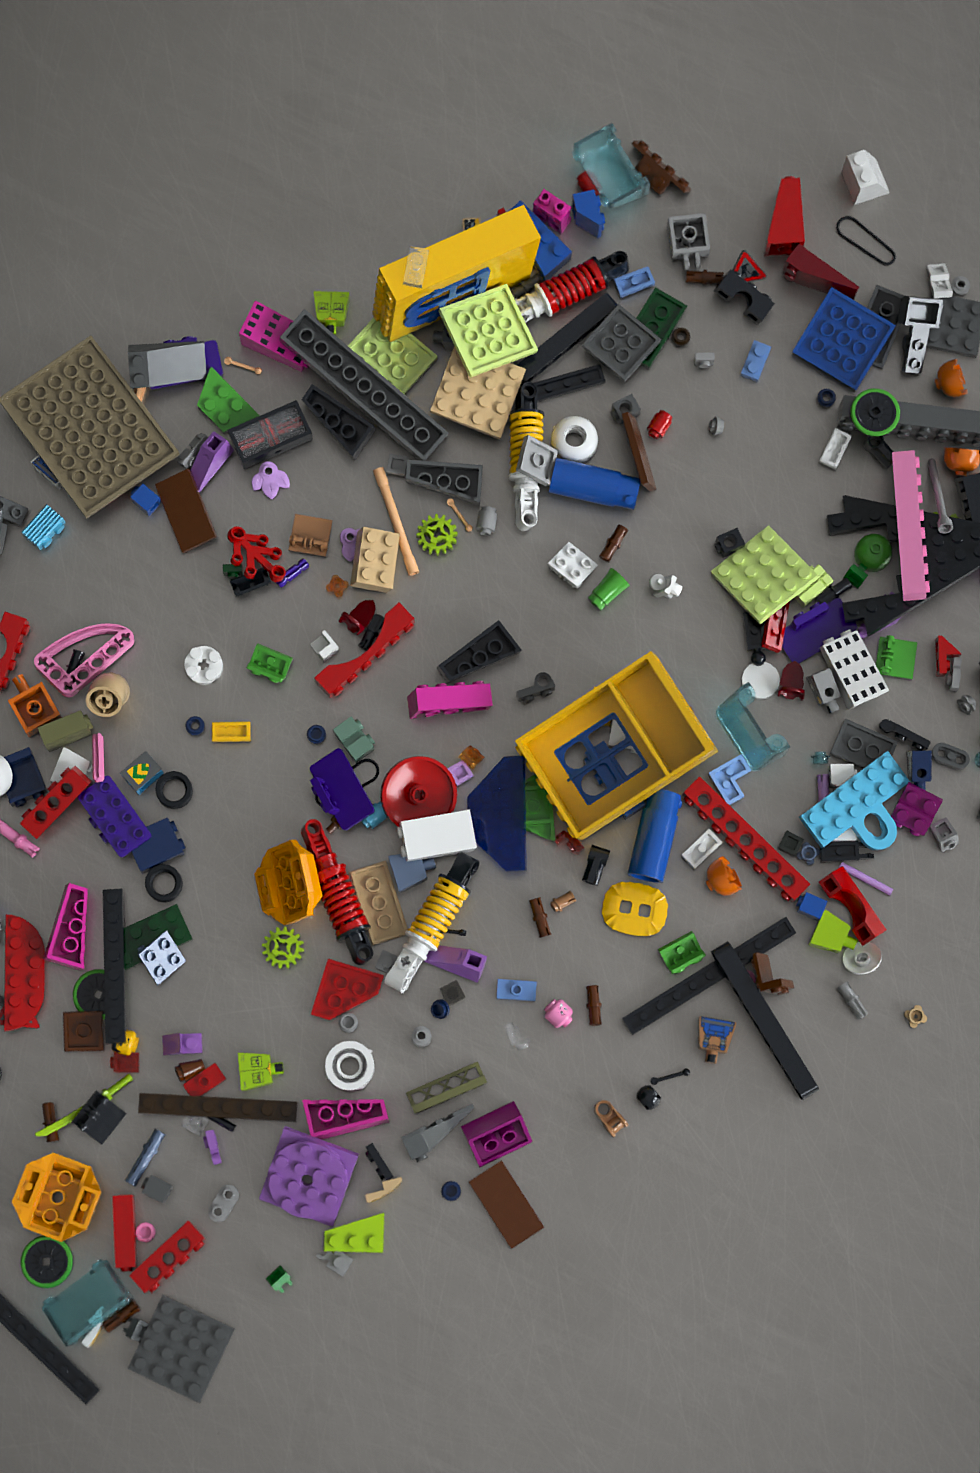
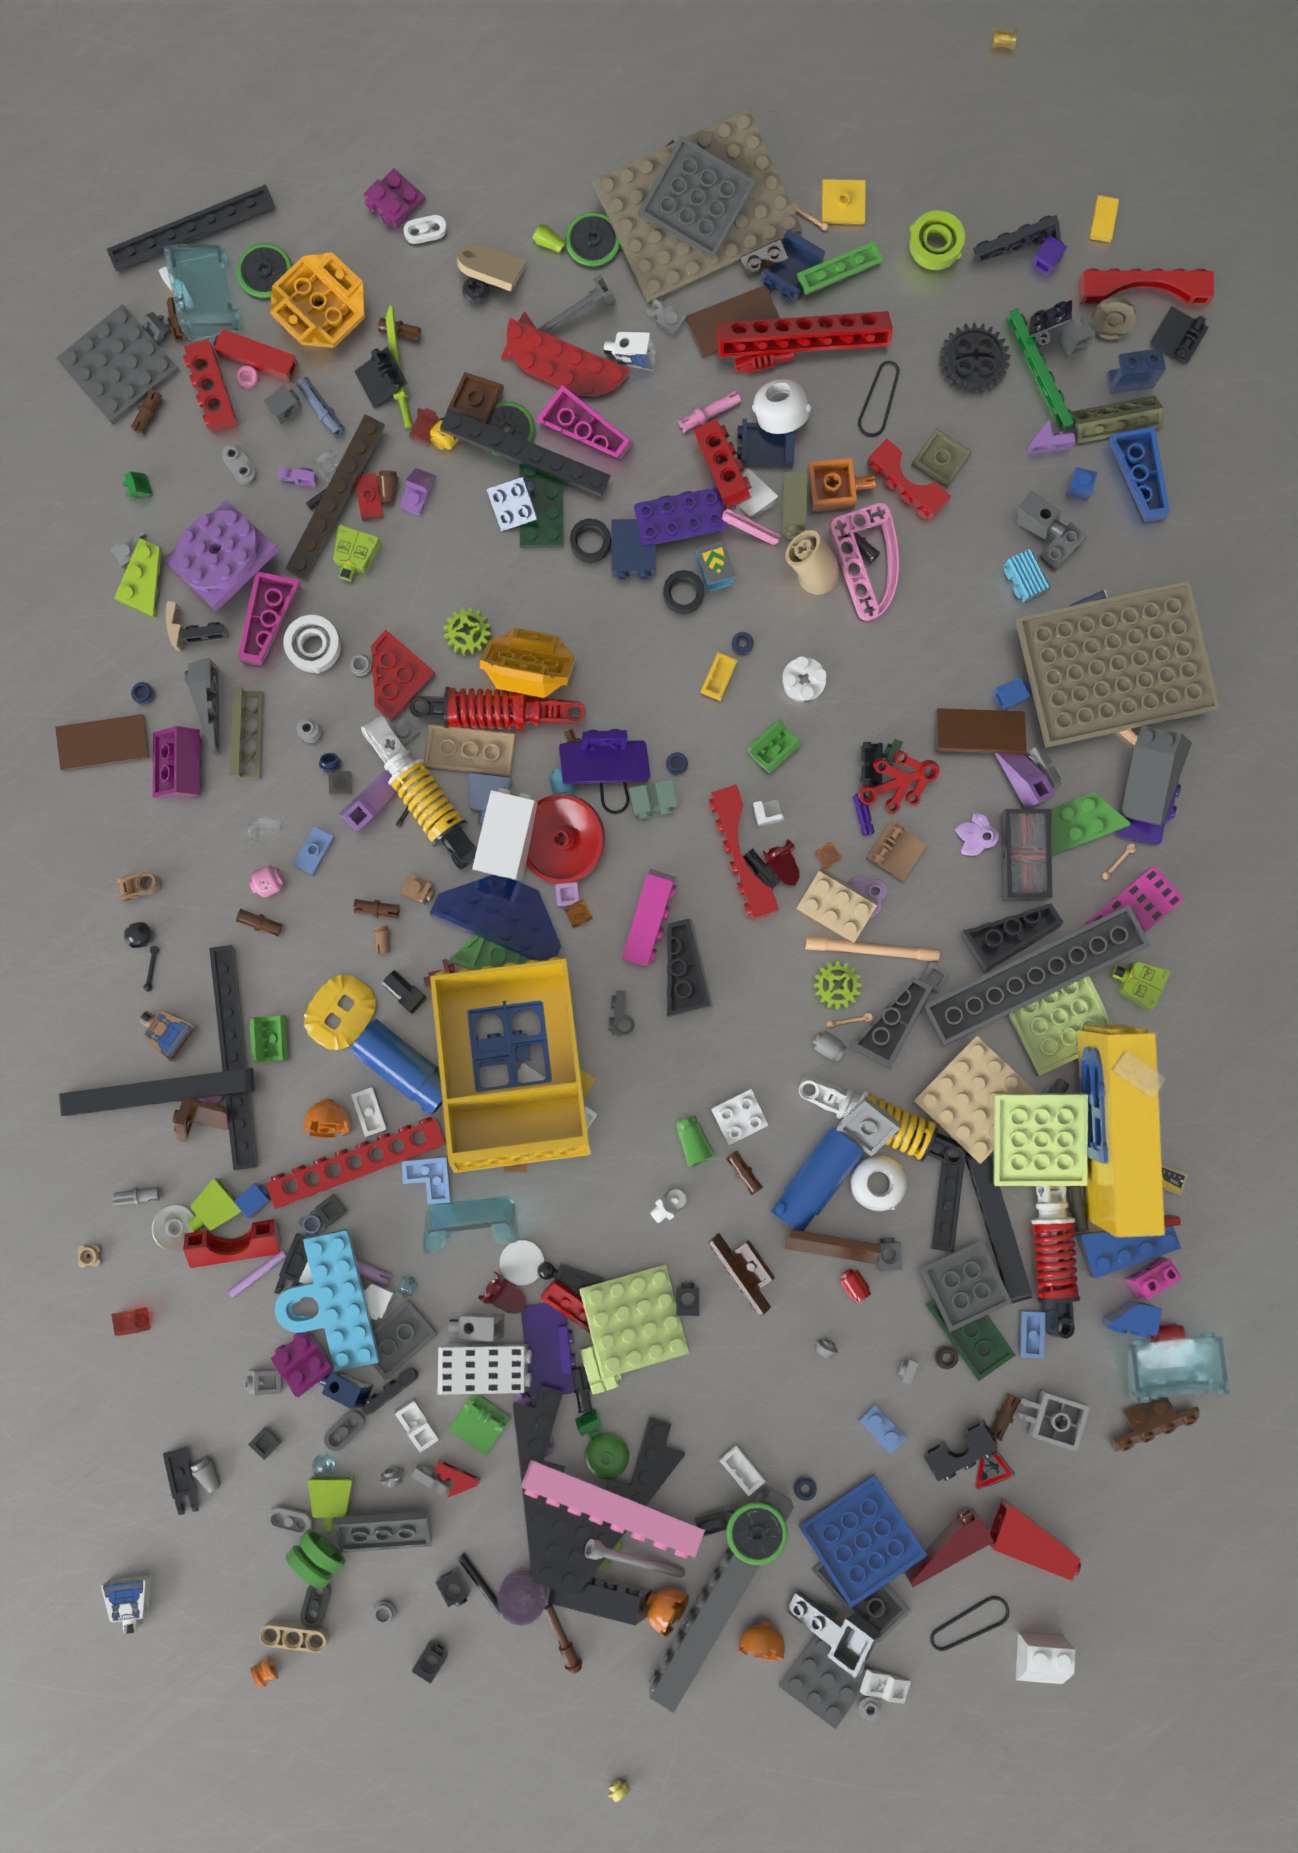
camera: 120 degrees right, 5 degrees up
none -> clear red bracket [111,1307,150,1336]
none -> reddish brown pin [130,389,162,434]
none -> white slope [394,1398,439,1453]
none -> medium nougat bracket [400,873,435,905]
none -> reddish brown bracket [709,1233,775,1316]

